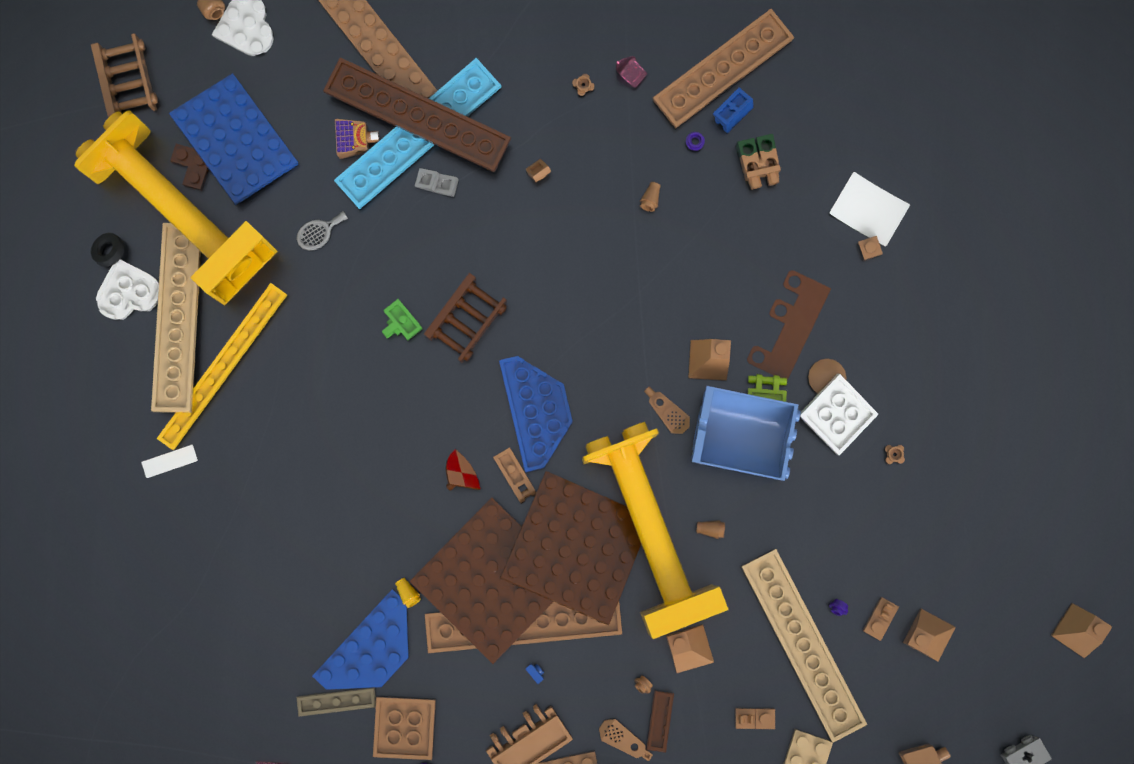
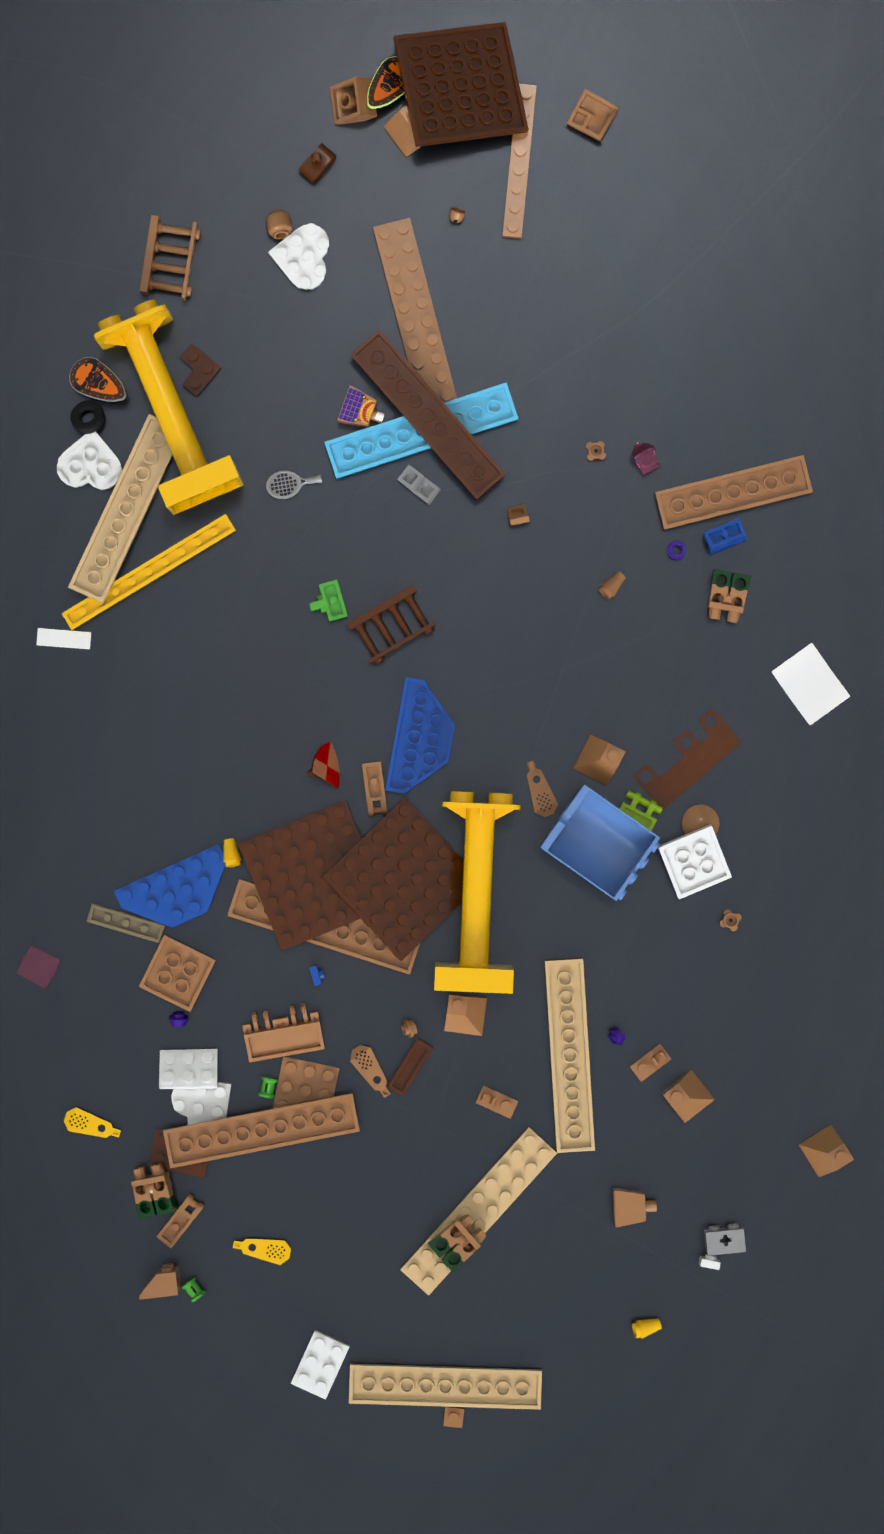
camera: 25 degrees right, 5 degrees up
blue plate [169,73,298,205] -> none
medium nougat cone [697,520,725,539] -> none
medium nougat plate [858,236,883,261] -> none
none -> shield [69,357,127,402]

